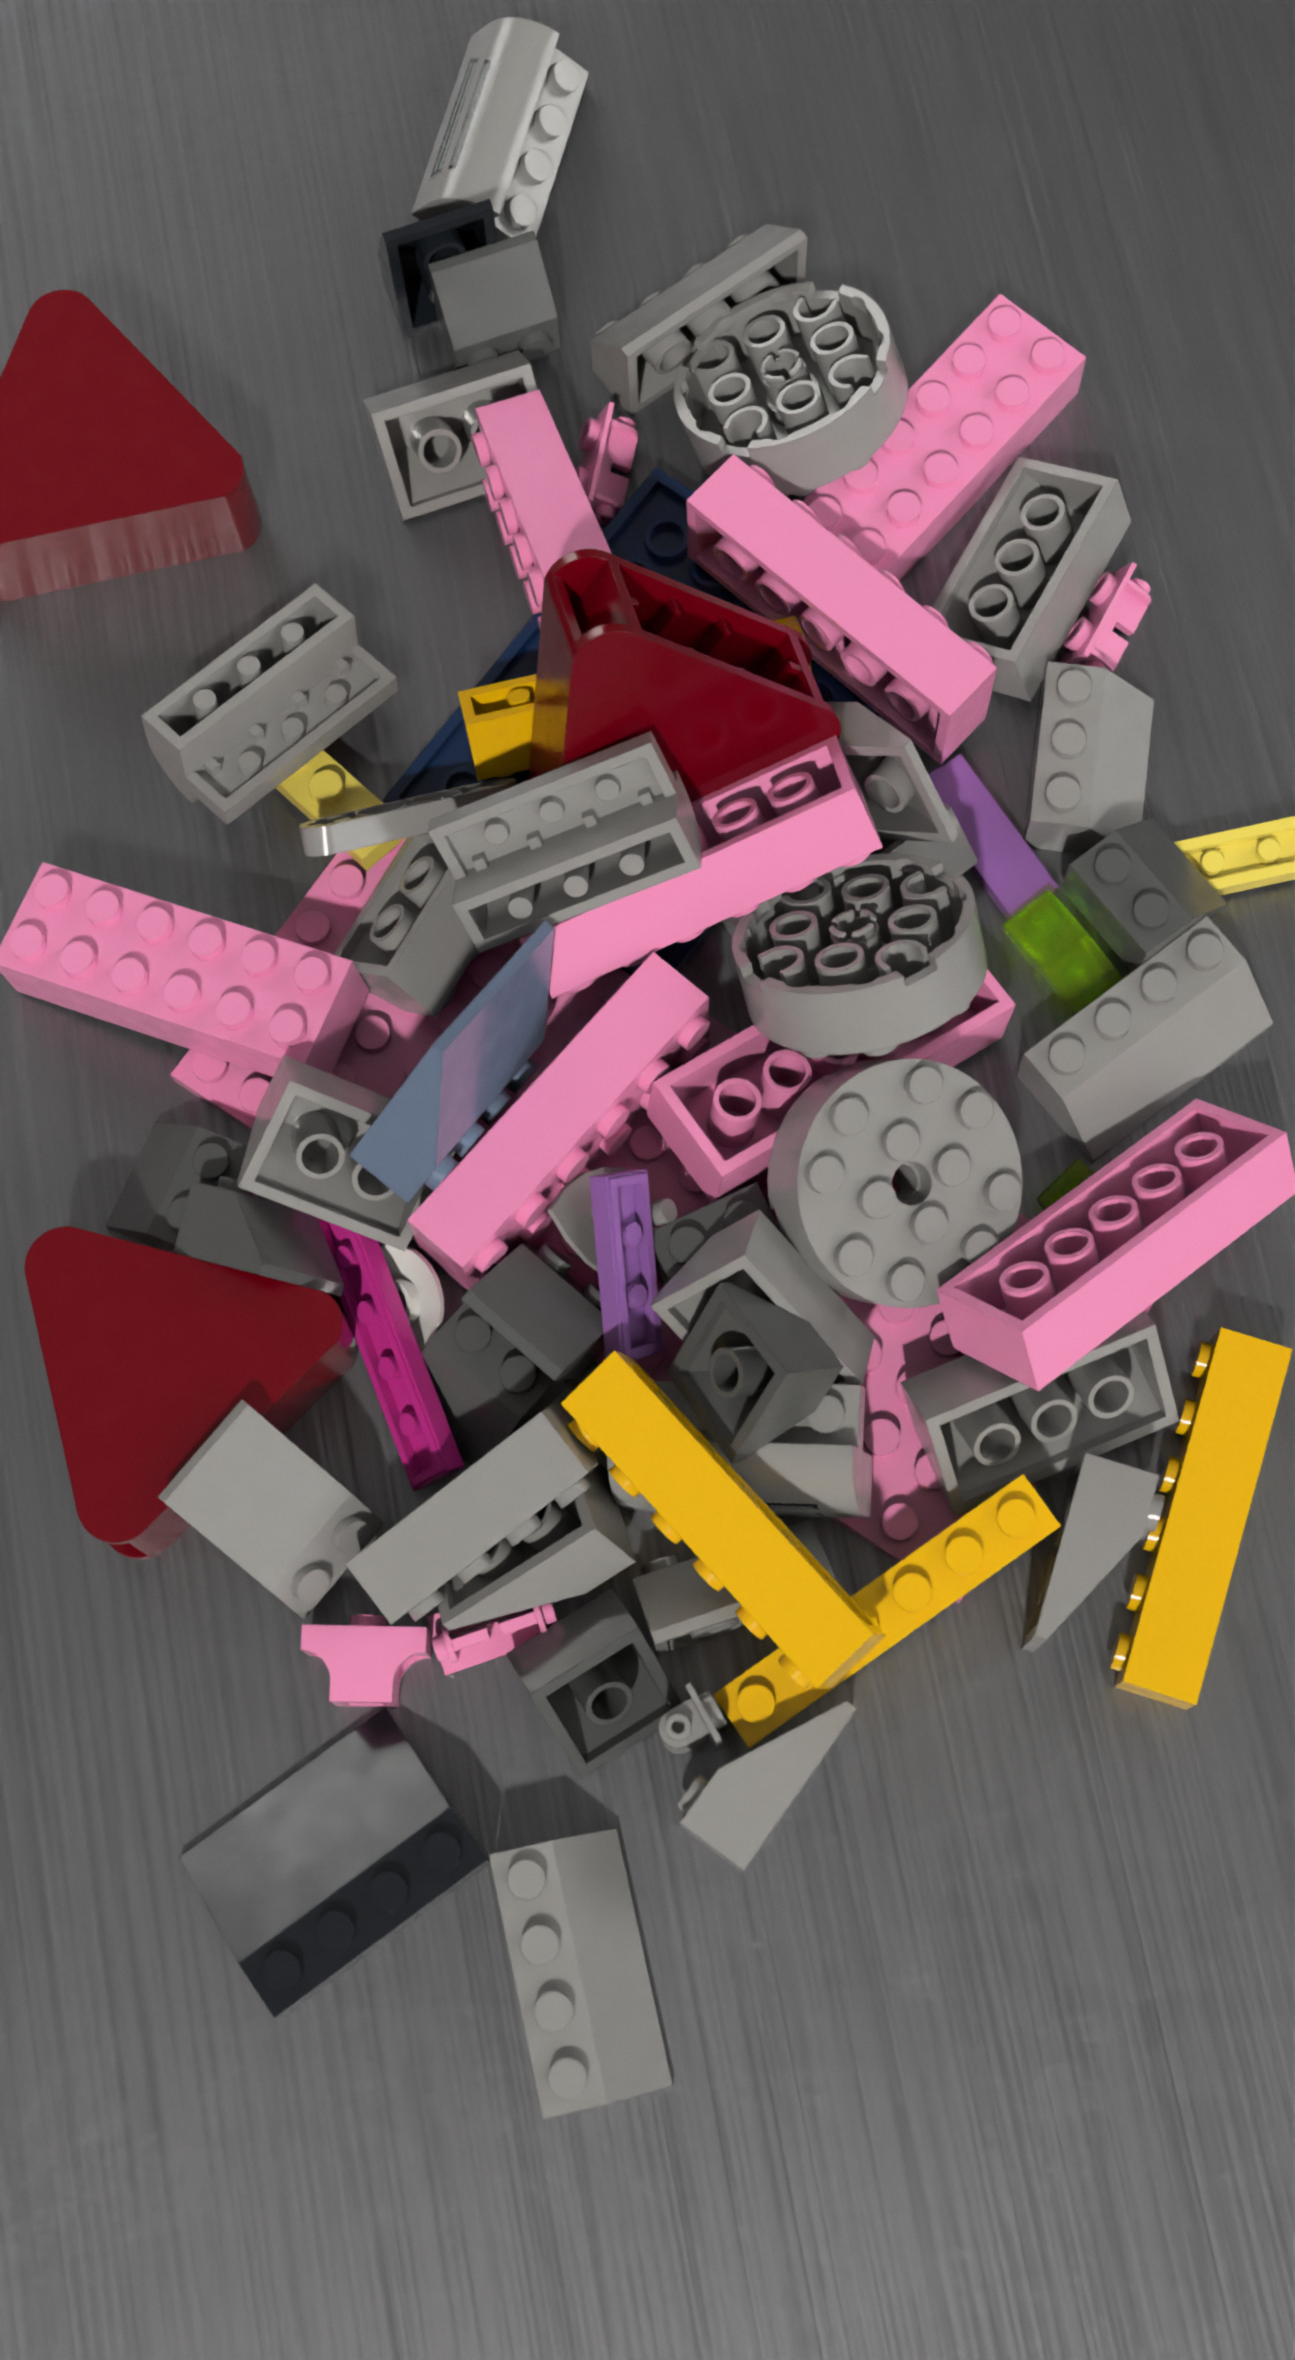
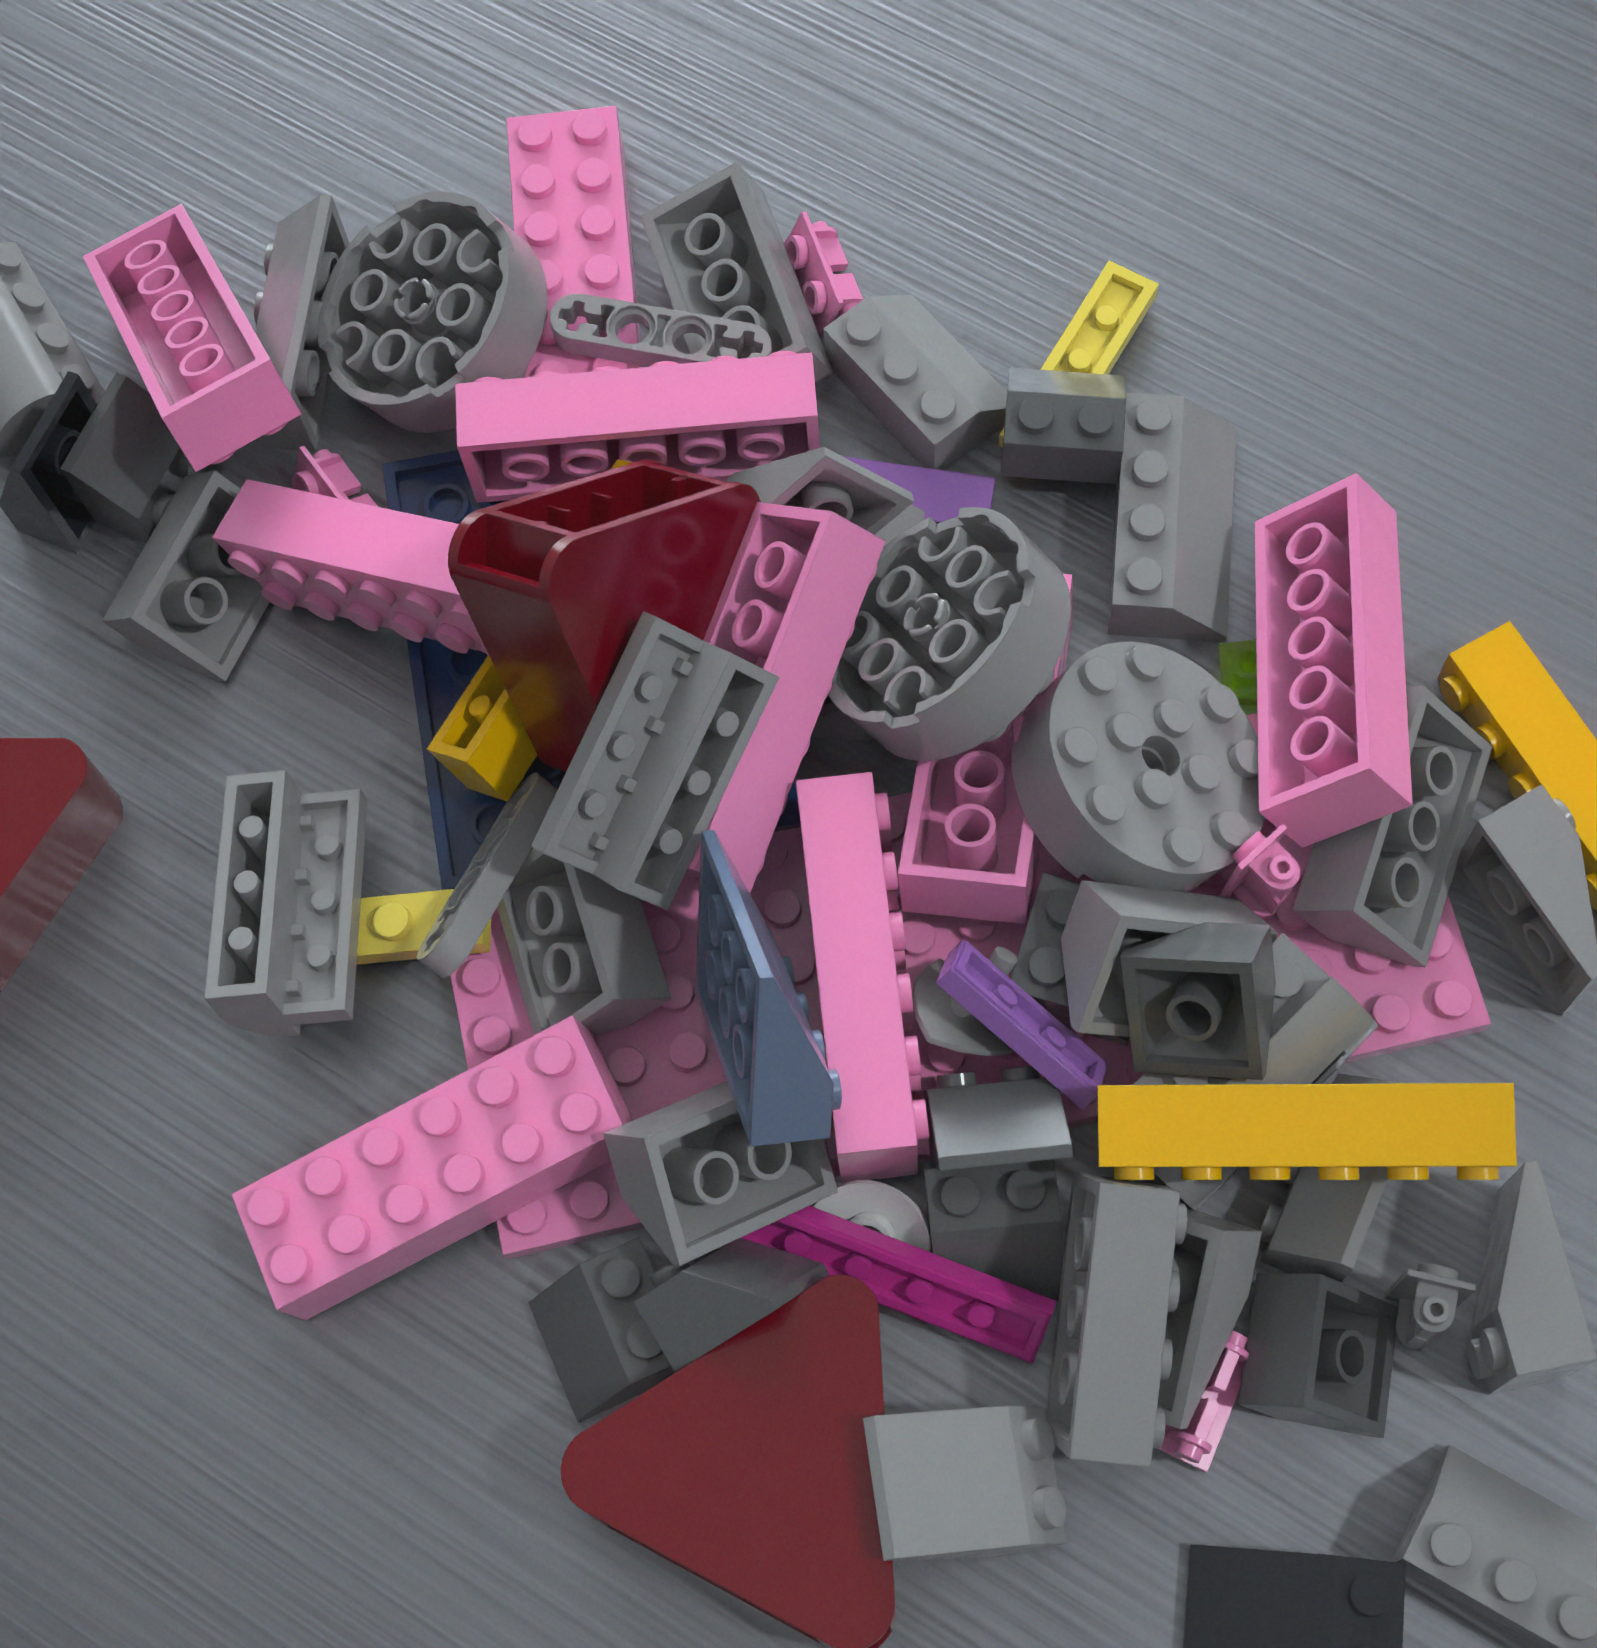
camera: 45 degrees left, 5 degrees down
bright pink brick [300,1614,432,1708] -> none
yellow brick [713,1474,1061,1748] -> none
clear neon green slope [1001,890,1123,1016] -> none
none -> bright pink brick [83,203,301,472]
none -> light grey beam [550,294,772,367]
none -> bright pink hinge [1219,824,1300,918]

